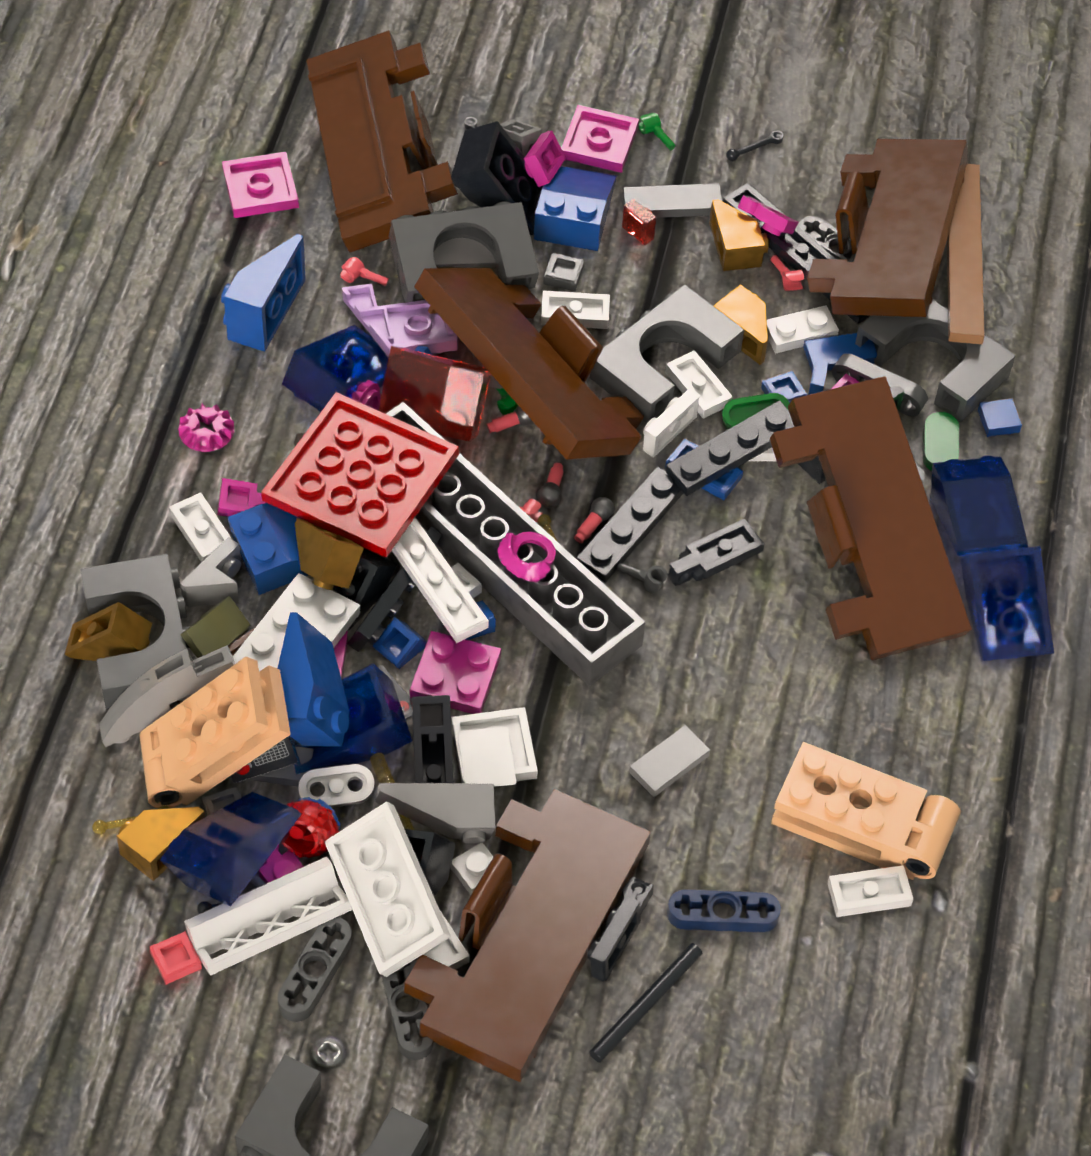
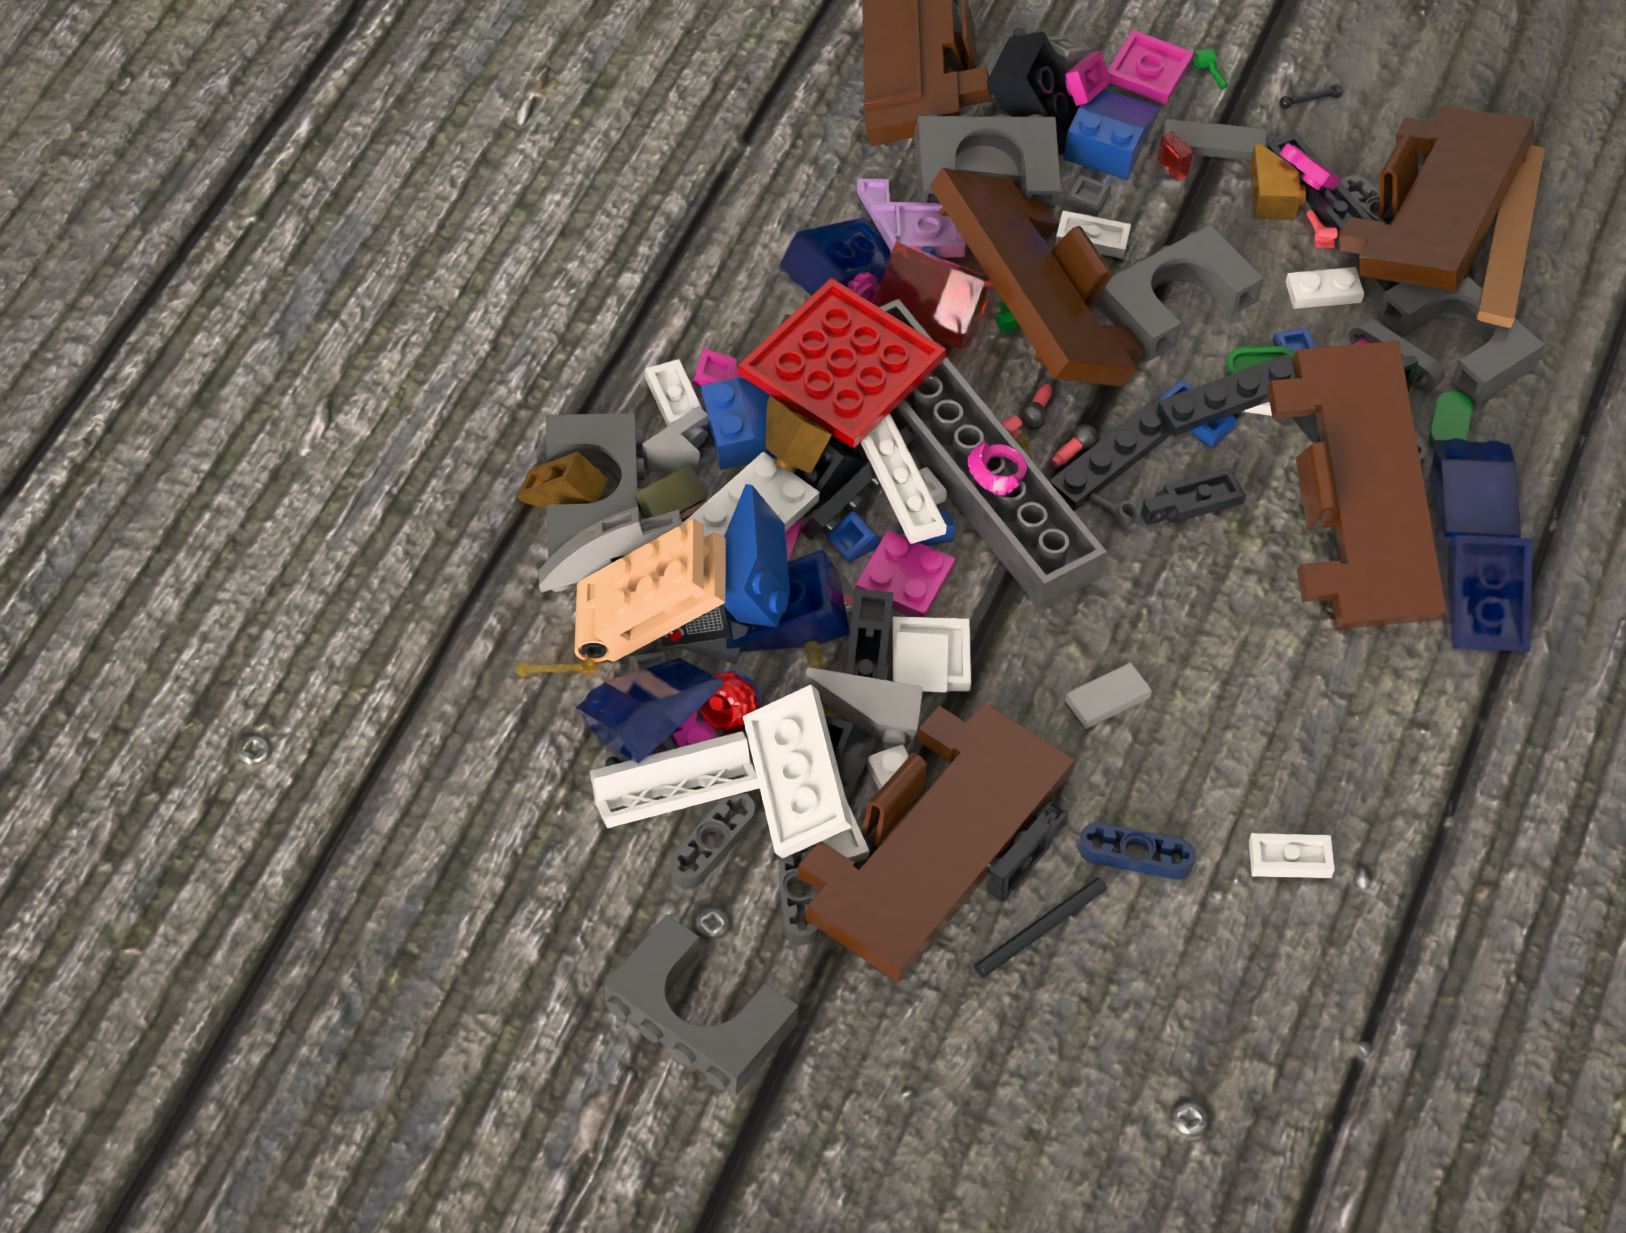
camera: 10 degrees right, 0 degrees up
slope [117,807,207,881] -> none
coral tile [149,931,202,985] -> none
dark pink gear [178,403,234,452] -> none
blue slope [221,234,306,352] -> none
plate [222,152,299,218] -> none
white plate [298,764,374,808] -> none
coral hand [340,257,389,286] -> none
coral piece [486,406,534,433] -> none
white plate [643,389,700,458] -> none
white plate [665,350,733,419] -> none
slope [714,284,768,365] -> none
light nougat hinge [771,742,961,880] -> none
blue tile [803,333,877,373] -> none
tile [808,358,829,395] -> none
tile [978,399,1022,437] -> none

